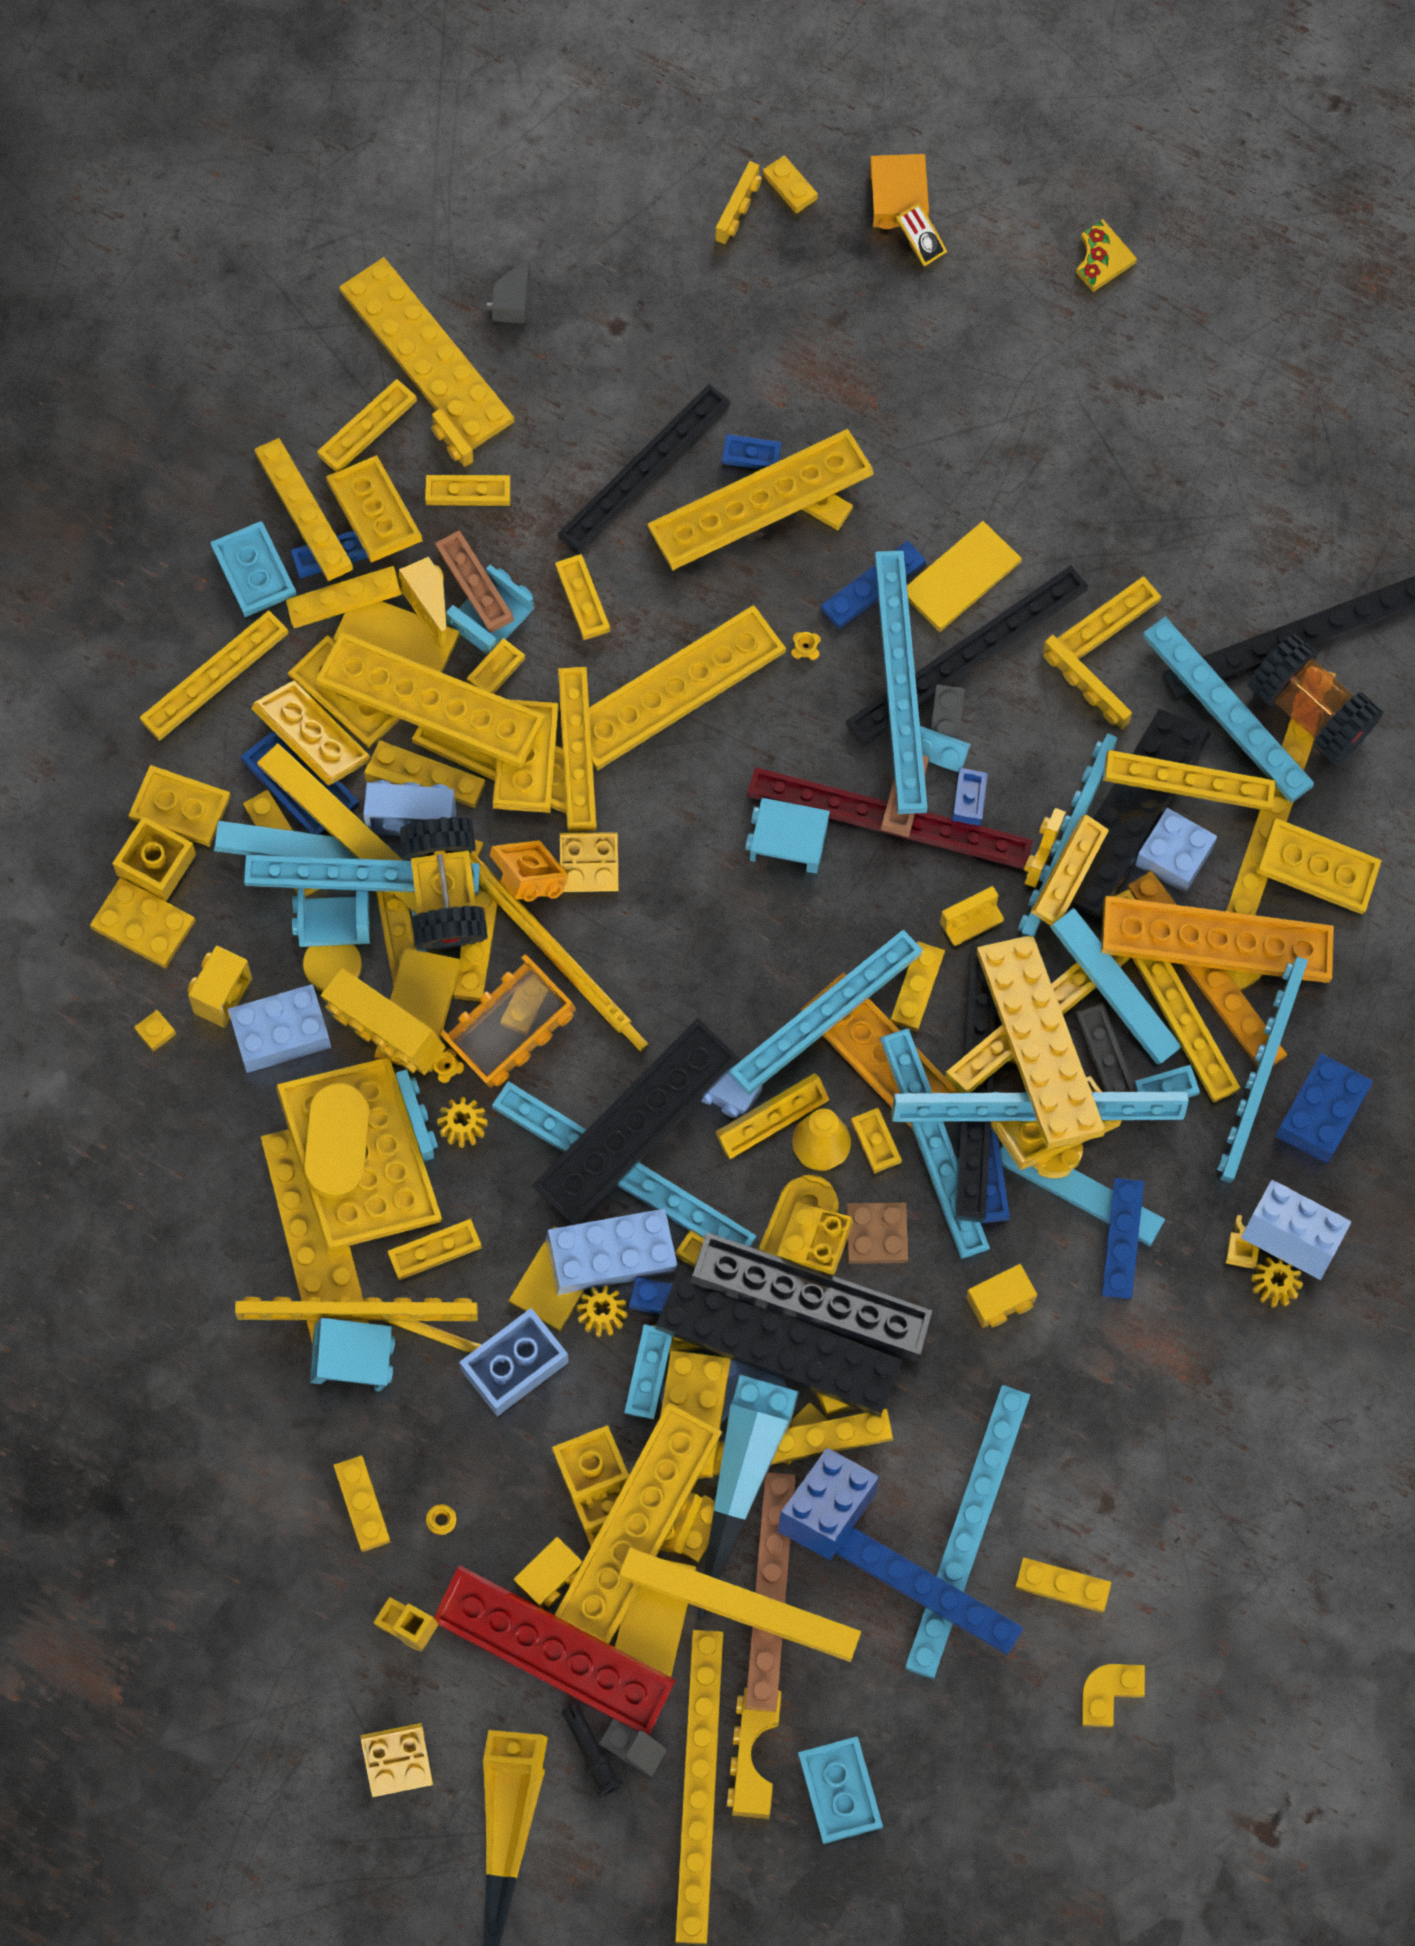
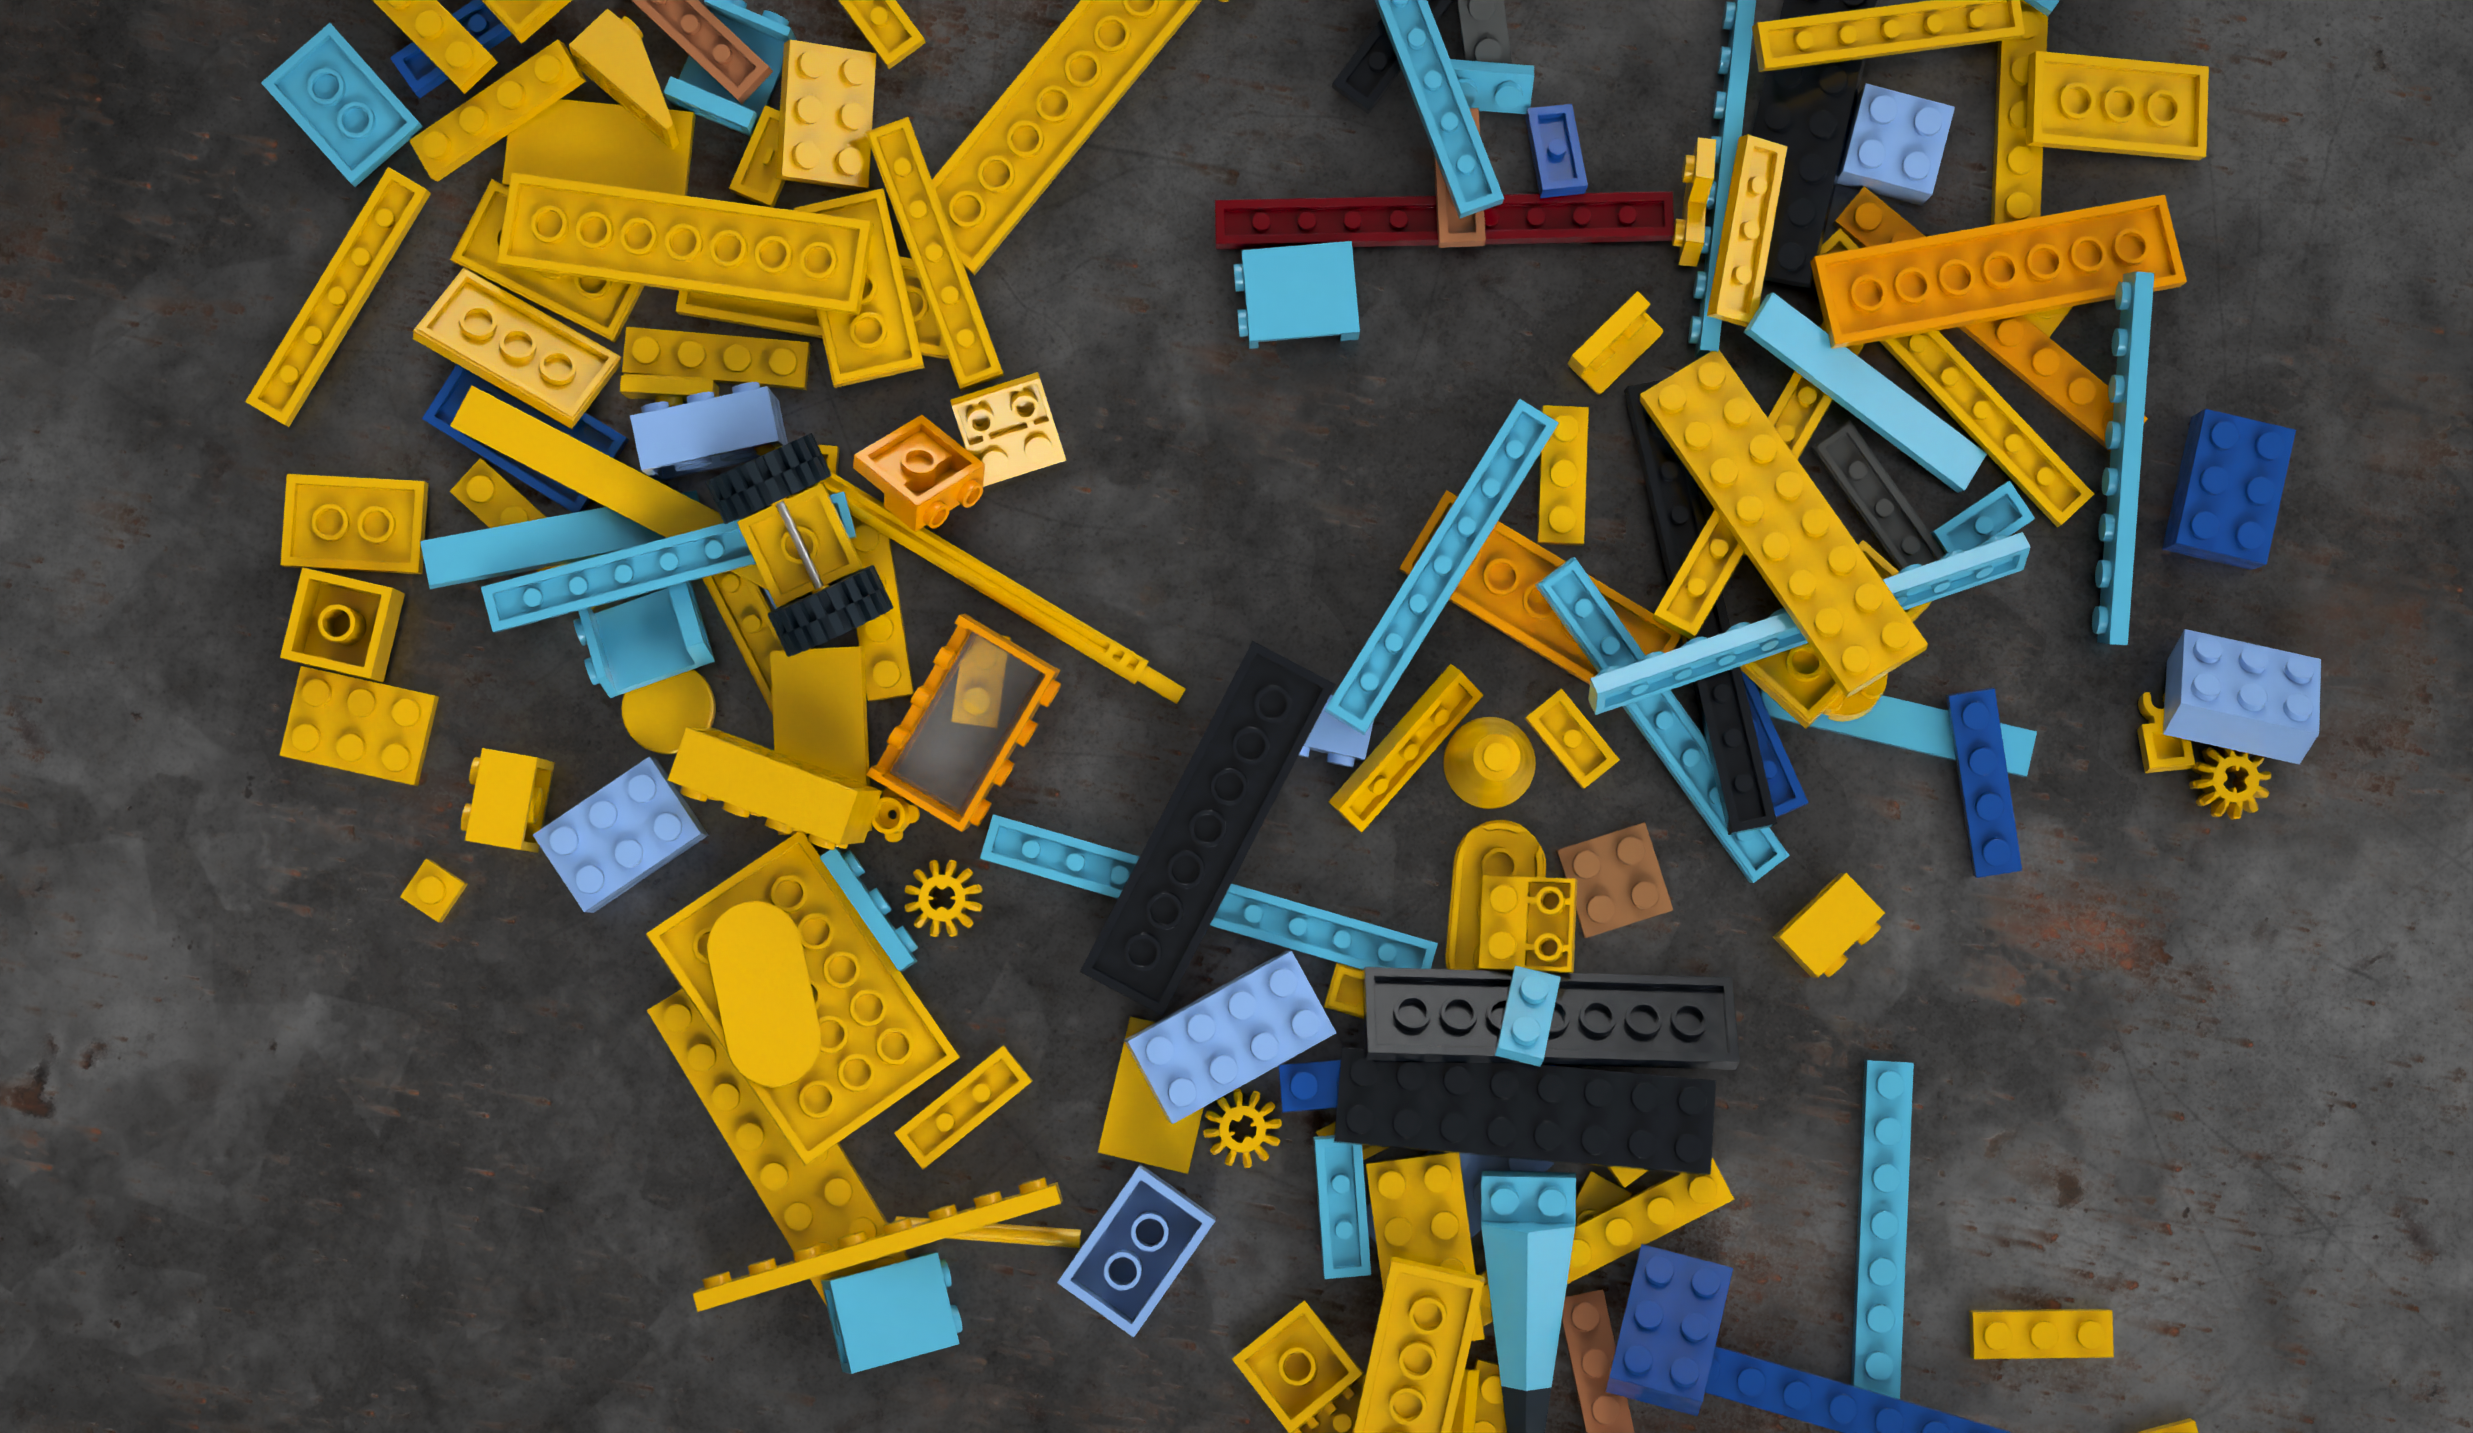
camera: 15 degrees left, 15 degrees up
none -> yellow plate [776,39,876,191]
none -> medium azure plate [1495,965,1561,1067]

